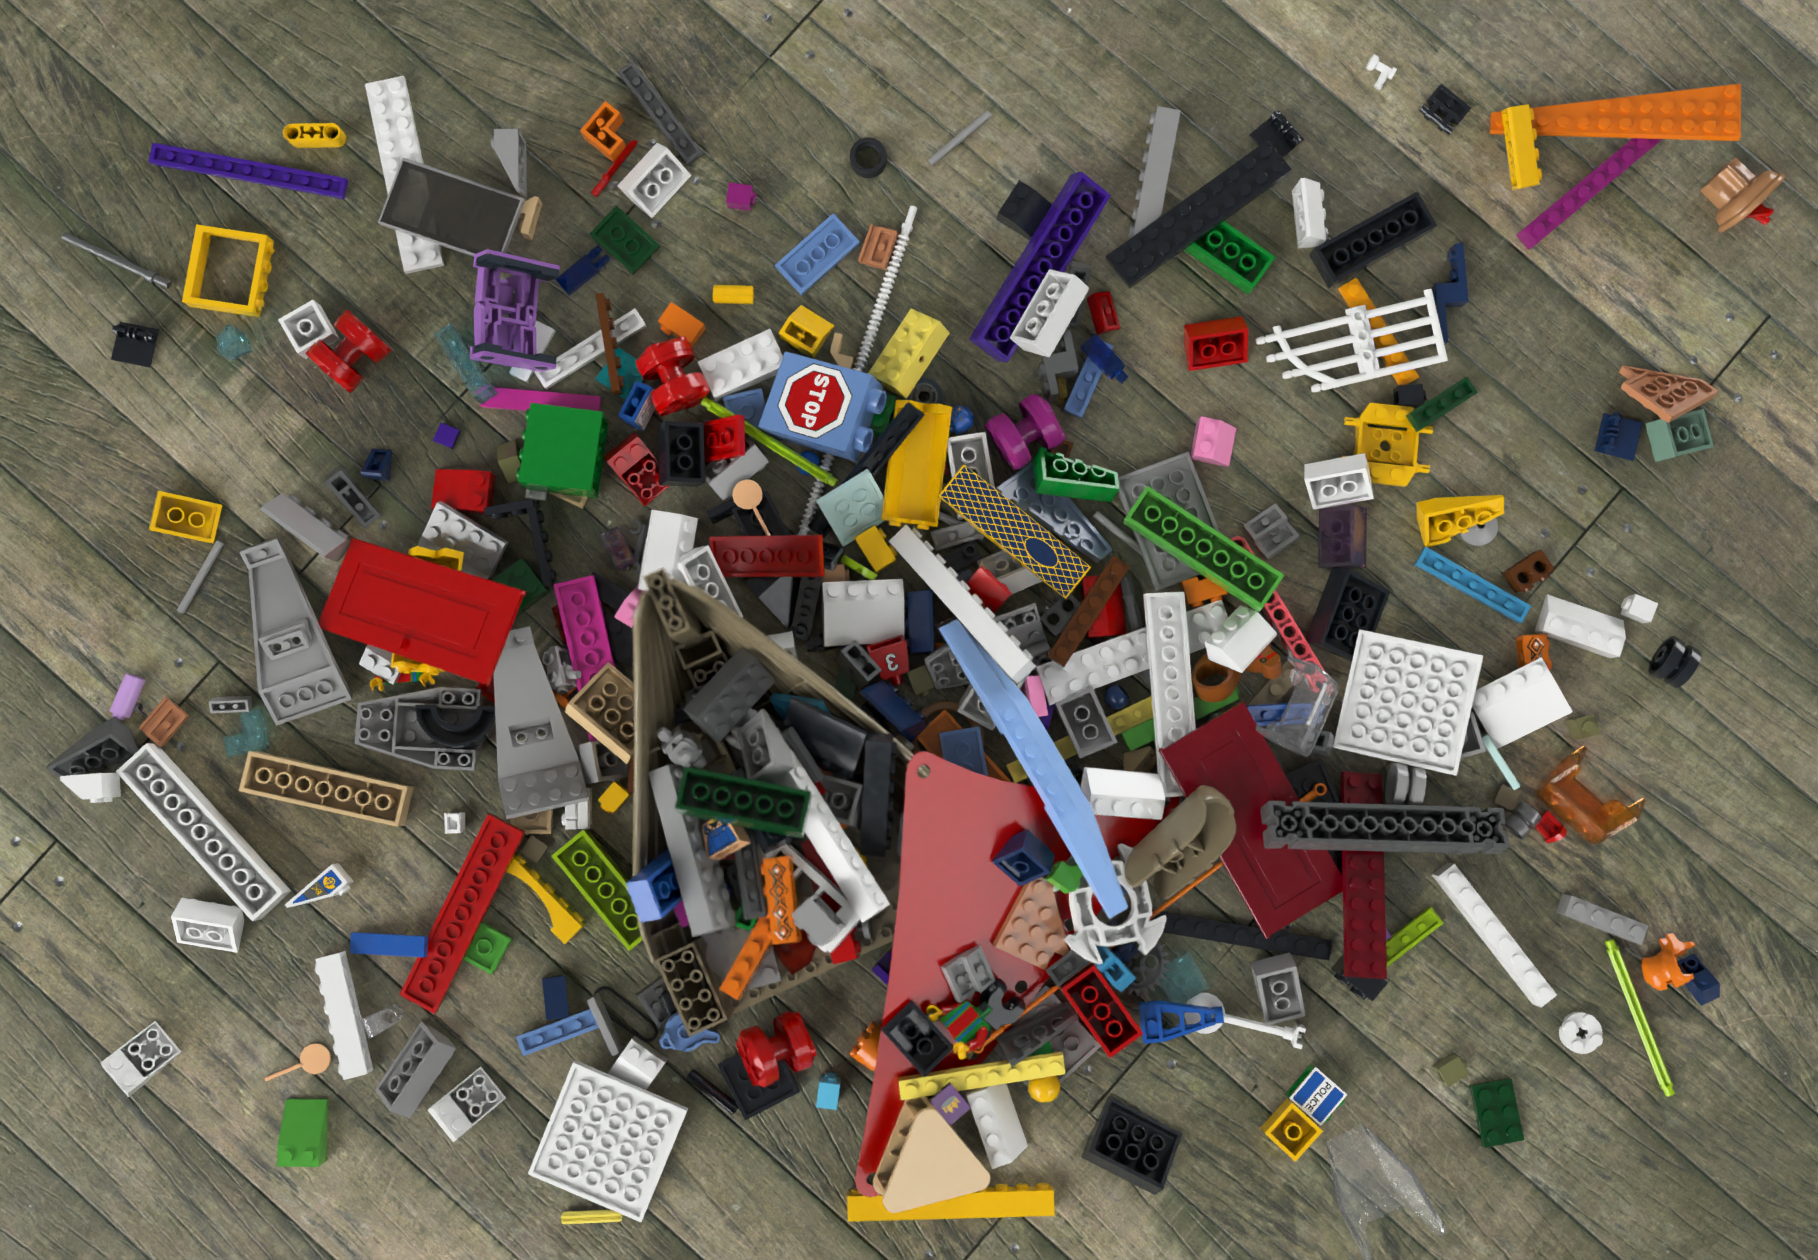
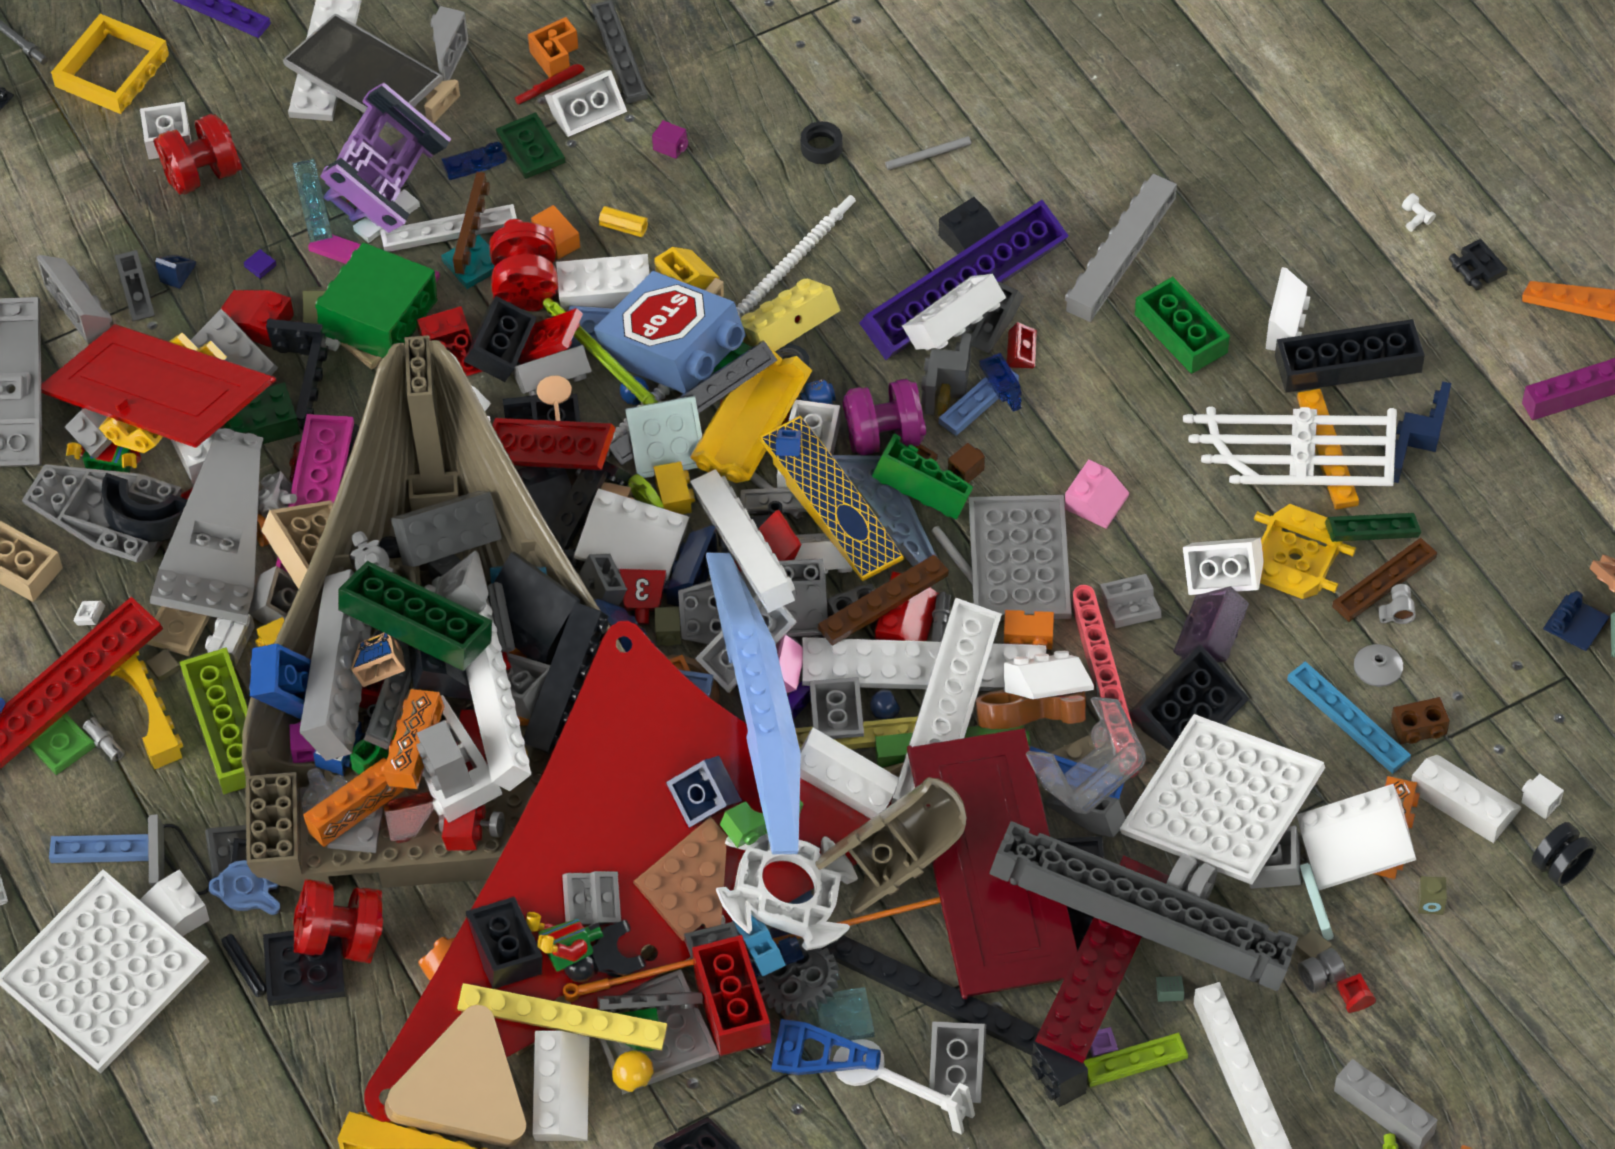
camera: 25 degrees right, 30 degrees down
clear light blue slope [216,324,253,361] -> none
dark blue hinge [542,975,569,1020] -> none
light yellow axle [561,1209,623,1224] -> none
blue brick [618,381,655,431] -> none
medium blue plate [775,213,860,296] -> none
medium azure brick [816,1072,841,1110] -> none
nougat plate [858,224,898,270] -> none
piece [927,1083,971,1126] -> none
black plate [1106,140,1292,289] -> none
bright green brick [1123,486,1284,612] -> none
red slope [1184,316,1248,371] -> none
black hinge [1249,111,1304,158] -> none
black brick [1393,384,1426,408] -> none
yellow wedge [1416,495,1504,547] -> none
yellow slope [1501,104,1542,190] -> none
clear orange windscreen [1537,746,1646,844] -> none
none -> light grey pin [83,717,125,762]
none -> blue slope [776,430,802,456]
none -> reddish brown brick [948,443,985,483]
none -> sand green slope [1156,976,1184,1002]
none -> reddish brown plate [1332,537,1437,622]
none -> light grey piece [1379,584,1416,624]

